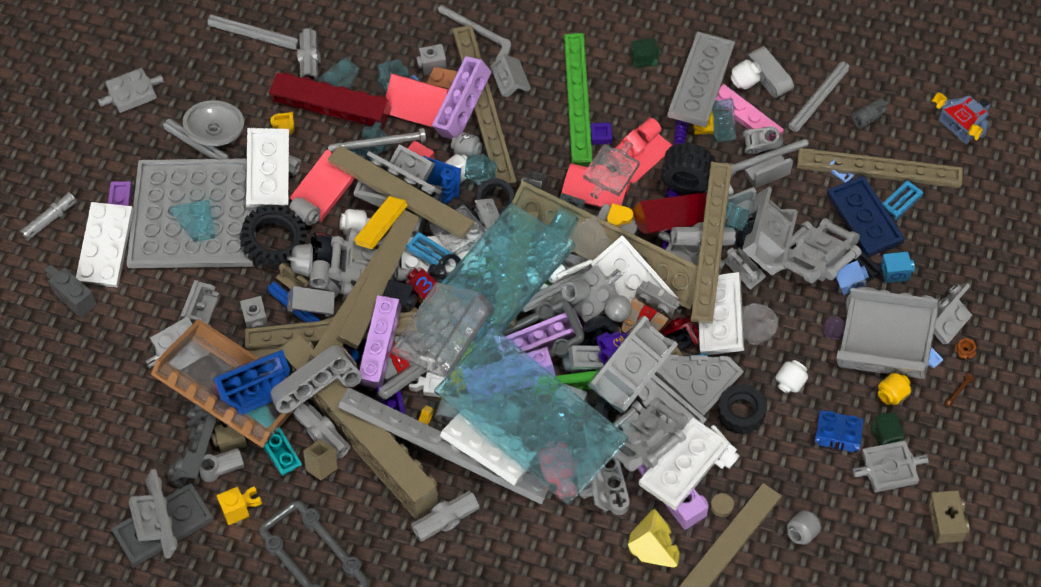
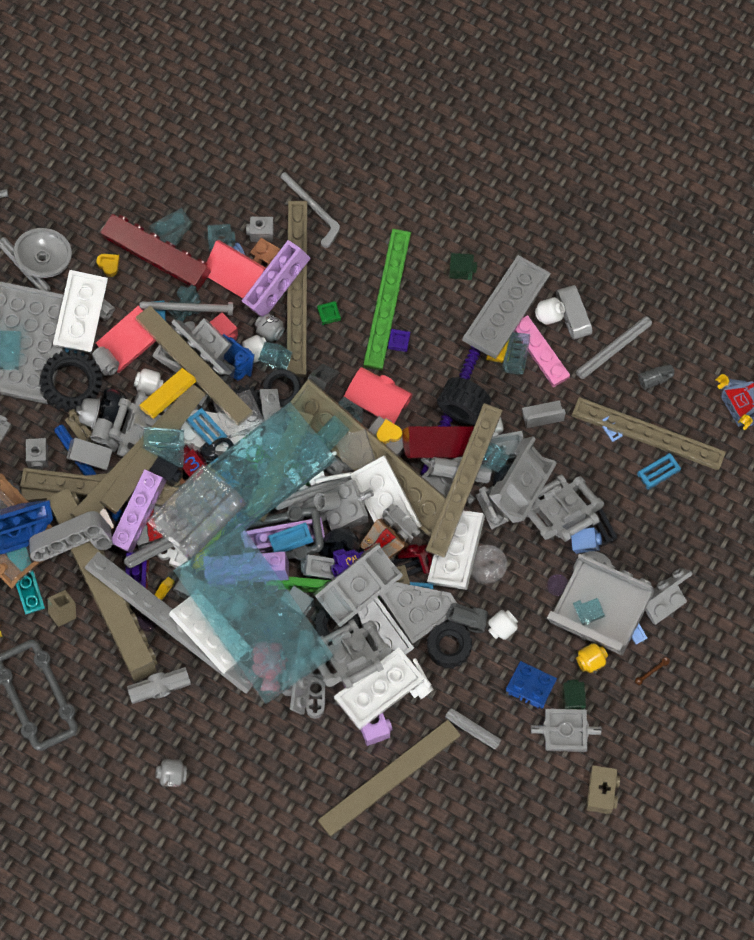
camera: 10 degrees right, 10 degrees up
light grey axle [207,15,299,49] -> none
light grey piece [293,401,351,460] -> none
light grey piece [297,28,321,81] -> none
light grey panel [490,54,531,98] -> none
clear plate [583,141,640,199] -> none
light grey piece [605,295,632,322] -> none
coral panel [607,118,673,183] -> none
light yellow slope [628,509,680,567] -> none
dark tan tile [711,493,734,517] -> none
light grey piece [727,139,809,178] -> none
light grey piece [742,126,783,154] -> none
light grey head [787,510,821,545] -> none
dark blue plate [827,176,905,257] -> none
dark azure brick [880,252,915,283] -> none
dark orange plate [955,338,976,359] -> none
none -> tile [137,613,157,632]
none -> clear light blue wing [143,427,184,468]
none -> dark azure tile [268,522,313,552]
none -> green tile [317,301,341,325]
none -> light grey axle [445,709,501,749]
none -> dark grey piece [447,603,488,633]
none -> clear light blue panel [573,598,606,626]

